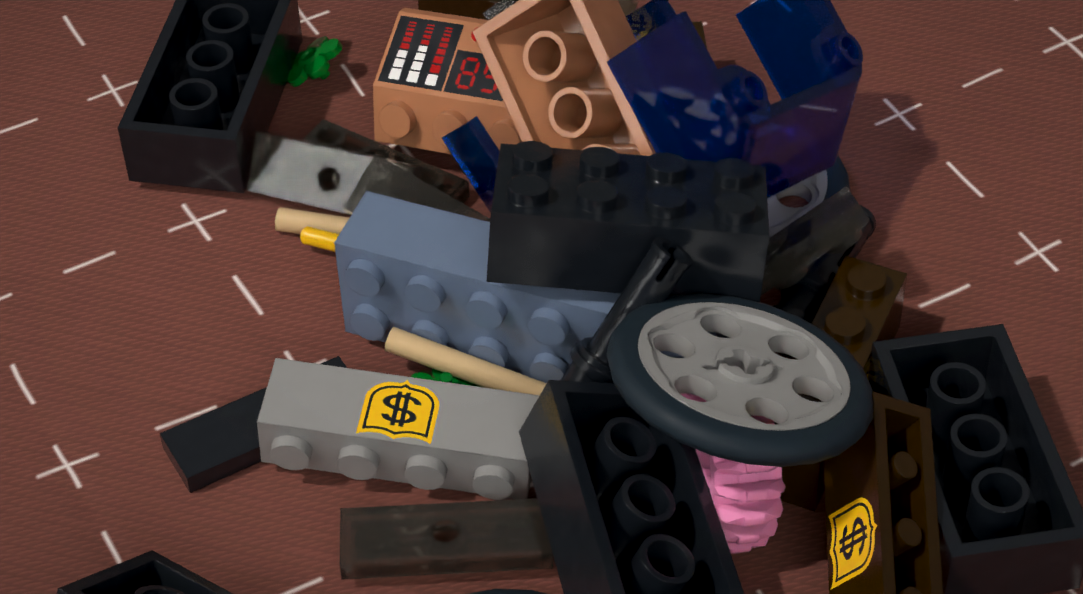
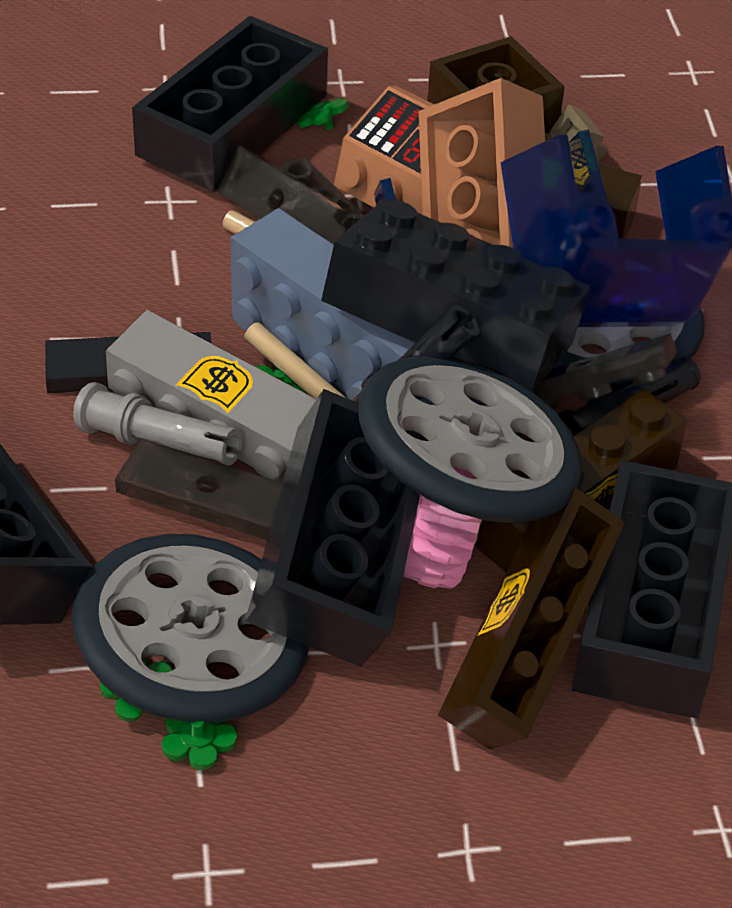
camera: 20 degrees right, 0 degrees up
none -> light grey pin [73,382,243,466]

